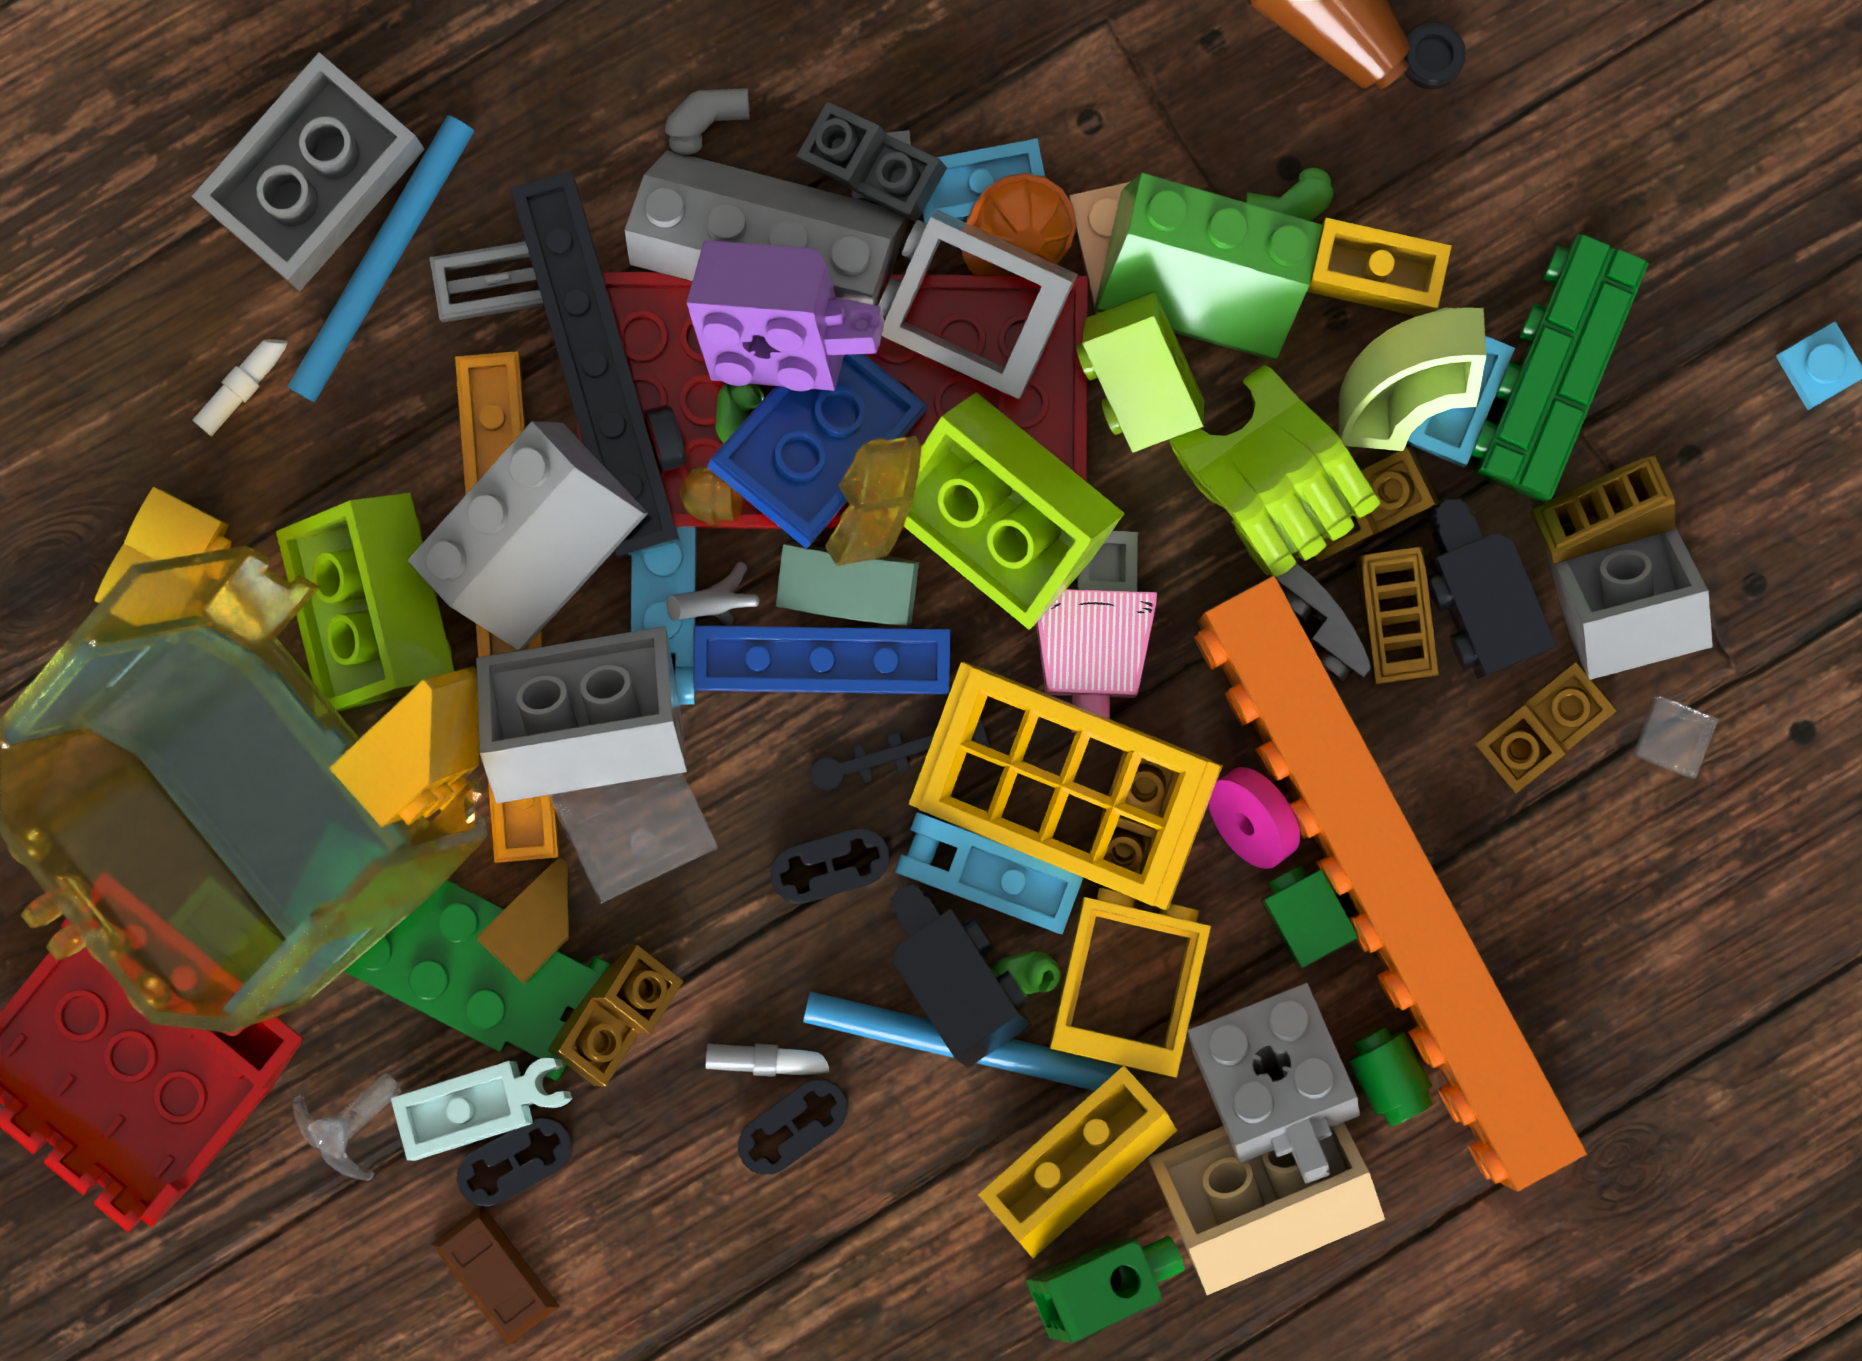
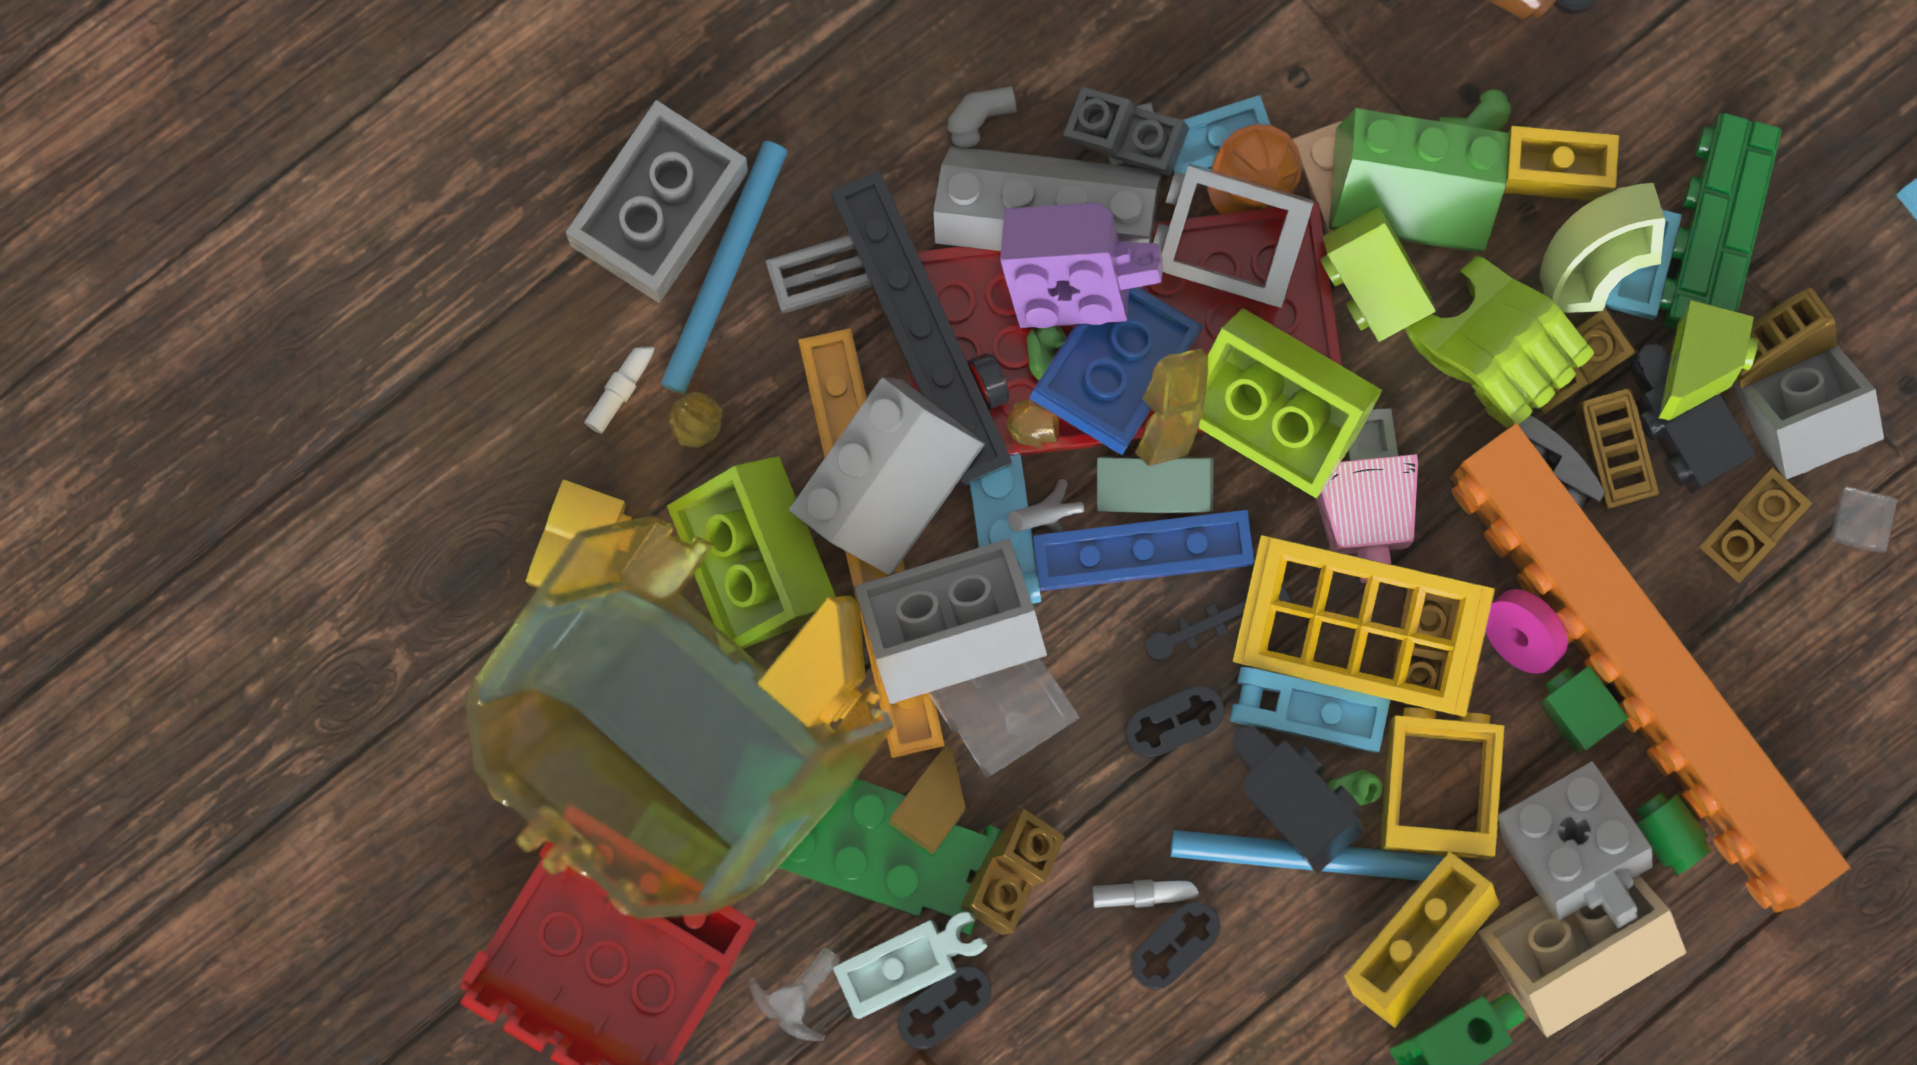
camera: 15 degrees left, 5 degrees down
none -> clear yellow plate [668,392,722,448]
none -> lime slope [1659,300,1758,420]

